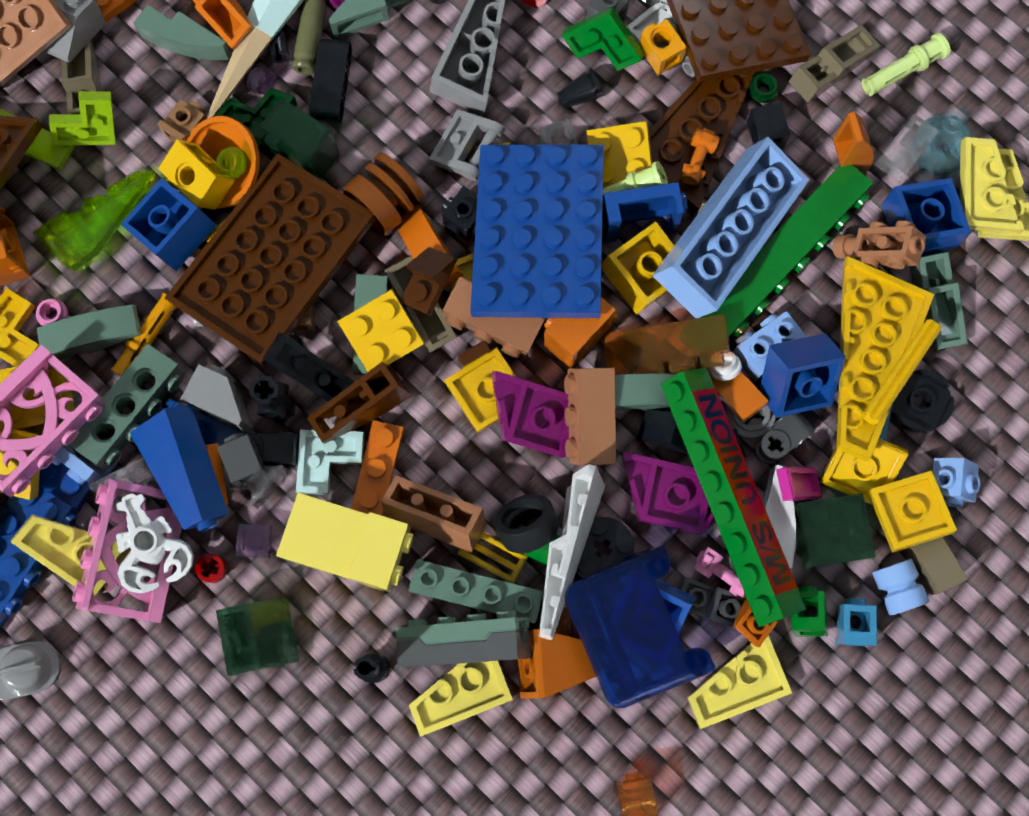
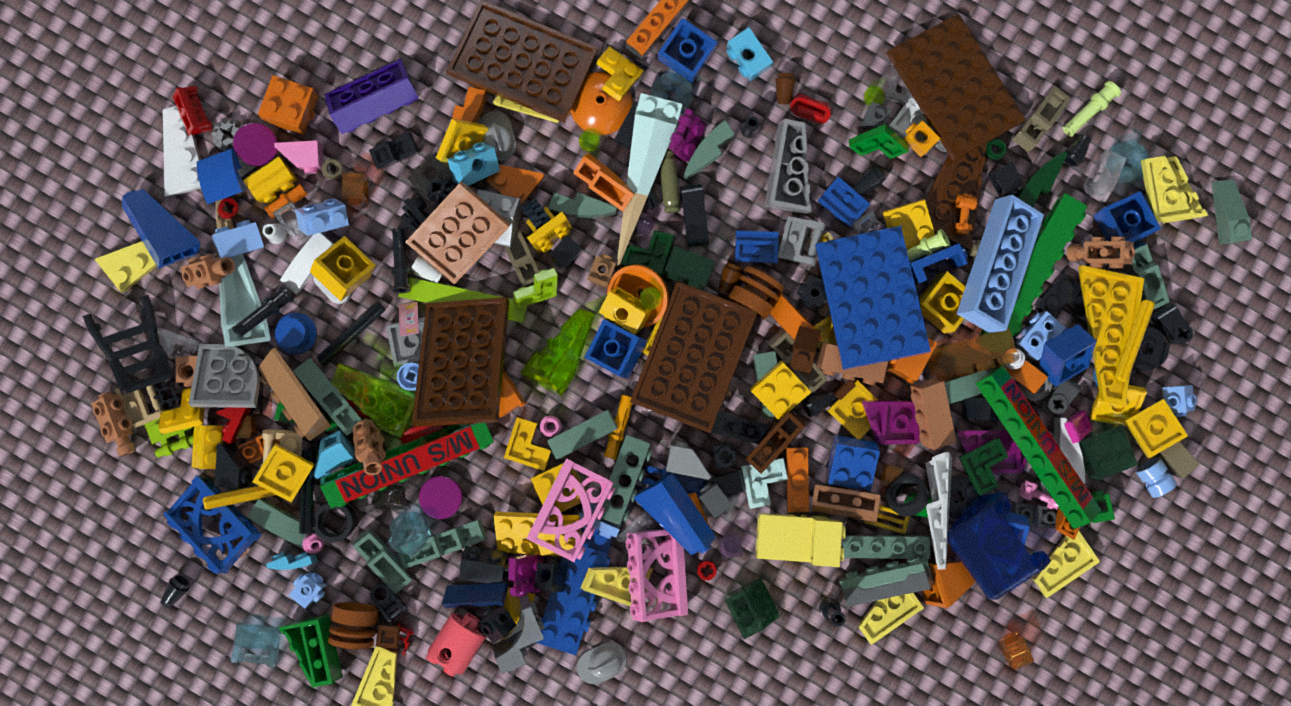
camera: 15 degrees left, 10 degrees up
white animal [116,493,194,594] -> none
orange slope [833,112,874,173] -> none
dark azure brick [836,598,877,646] -> none
none -> yellow plate [521,198,573,253]
none -> black brick [550,235,584,270]
none -> reddish brown cone [718,262,743,295]
none -> blue plate [735,230,779,264]
none -> black cone [802,390,836,417]
none -> blue plate [817,177,870,228]
none -> blue brick [826,435,880,491]
none -> clear orange slope [879,463,904,486]
none -> dark green plate [959,437,1008,496]
none -> dark green slope [1015,152,1068,207]
none -> black plate [1034,273,1086,317]
none -> black cone [1064,134,1091,167]
none -> black piece [1151,303,1193,344]

